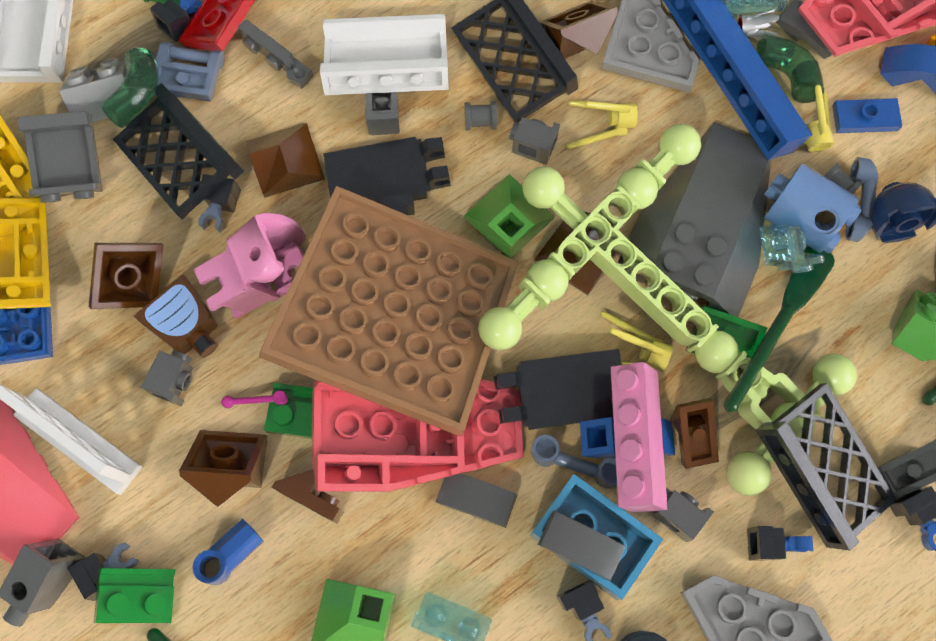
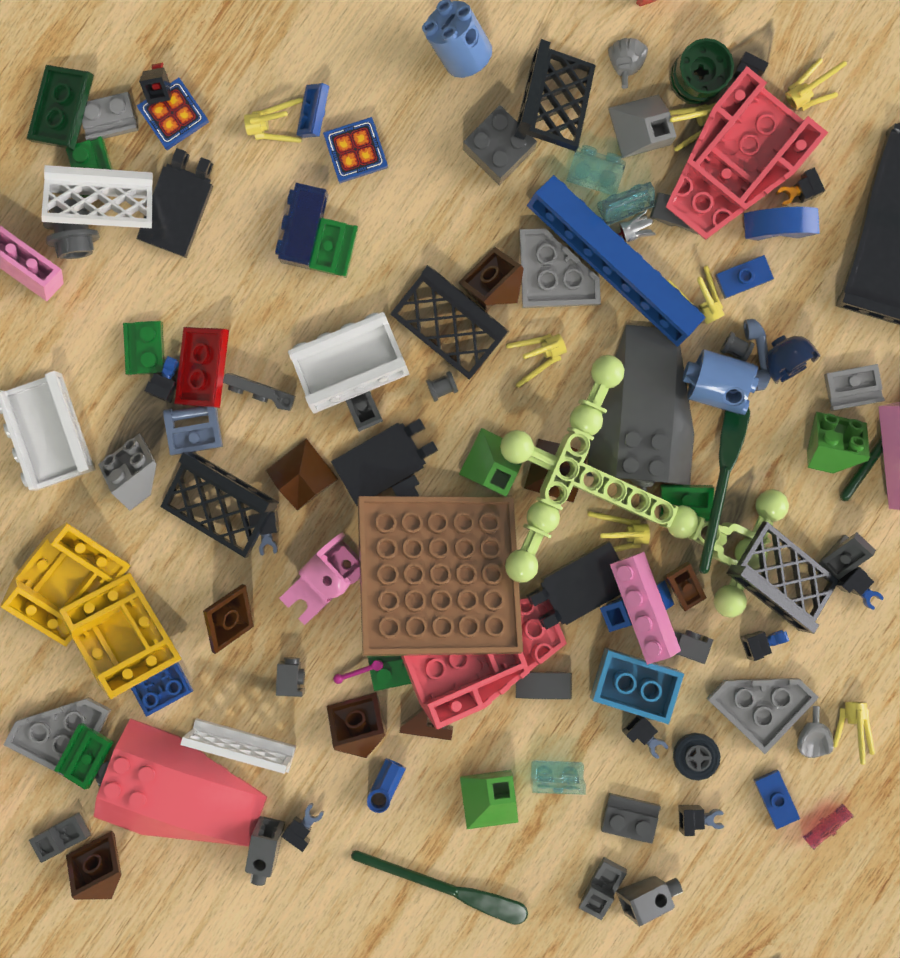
camera: 20 degrees left, 15 degrees up
dark grey panel [17,111,103,203] -> none
green plate [93,568,176,623] -> none
clear green cylinder [100,47,159,128] -> none
torso [134,274,218,358] -> none
dark grey brick [509,117,560,165] -> none
sand blue bar [531,435,617,489] -> none
dark grey slope [537,511,625,581] -> none
clear green cylinder [756,34,824,103] -> none
clear light blue bracket [759,224,824,273] -> none

